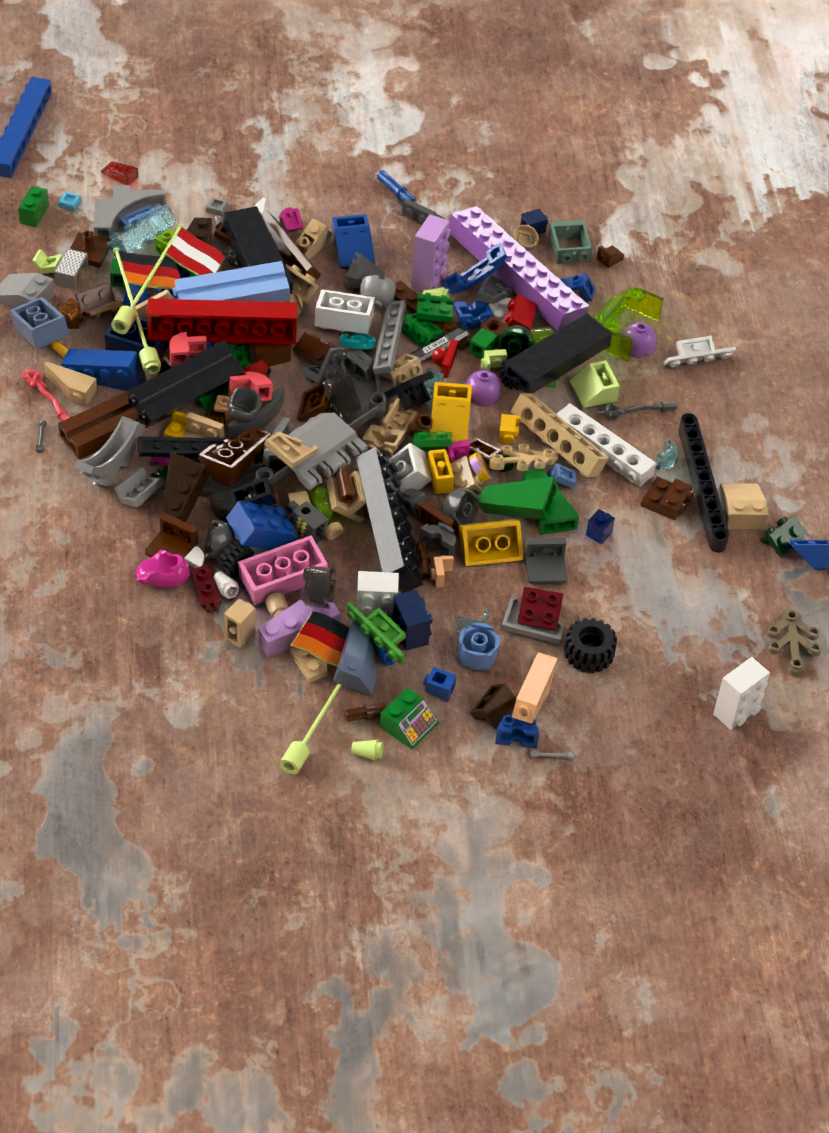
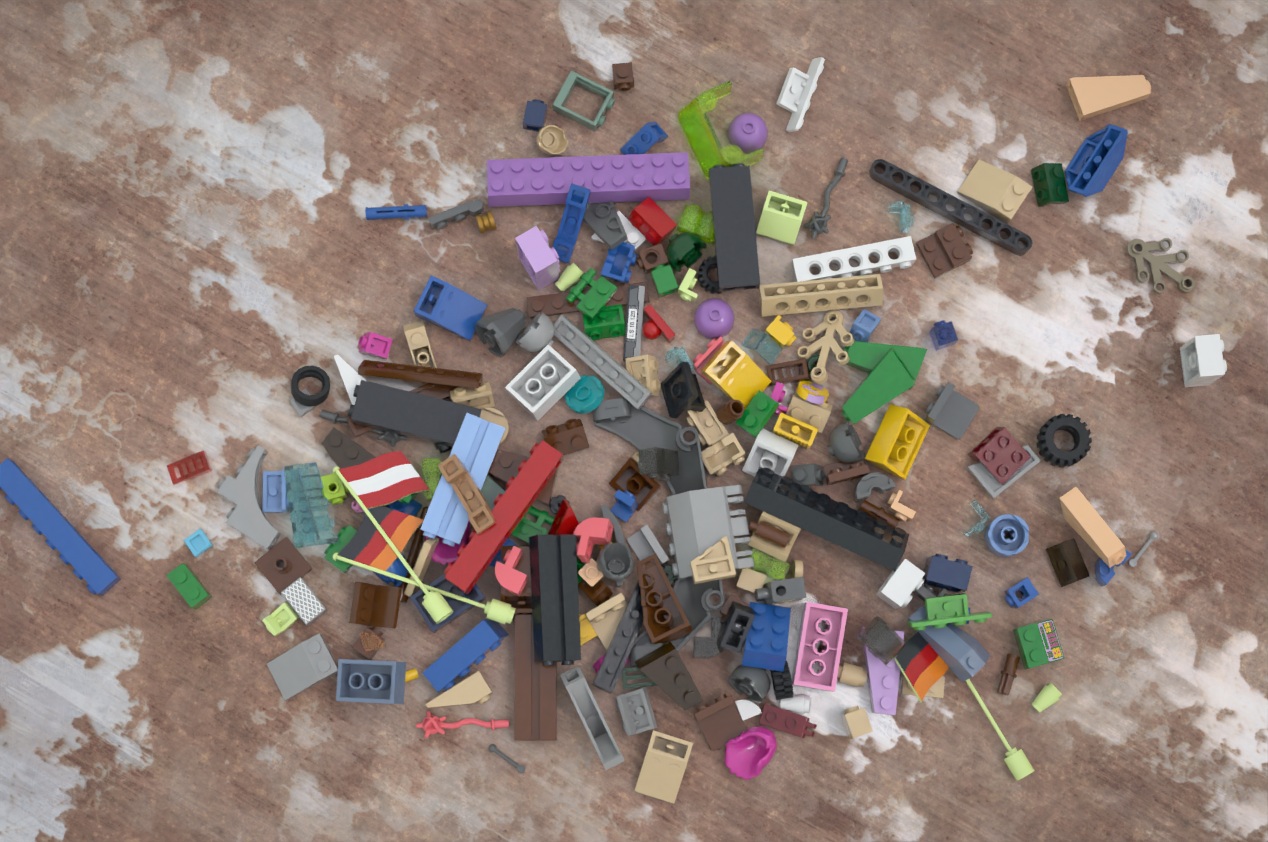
camera: 55 degrees left, 30 degrees up
dark grey bracket [300,347,347,383] -> none
none -> black tyre [291,365,330,406]
none -> medium nougat slope [437,454,496,534]
none -> blue bracket [610,489,638,522]
none -> tan slope [635,730,693,804]
none -> clear light blue bracket [742,329,782,365]

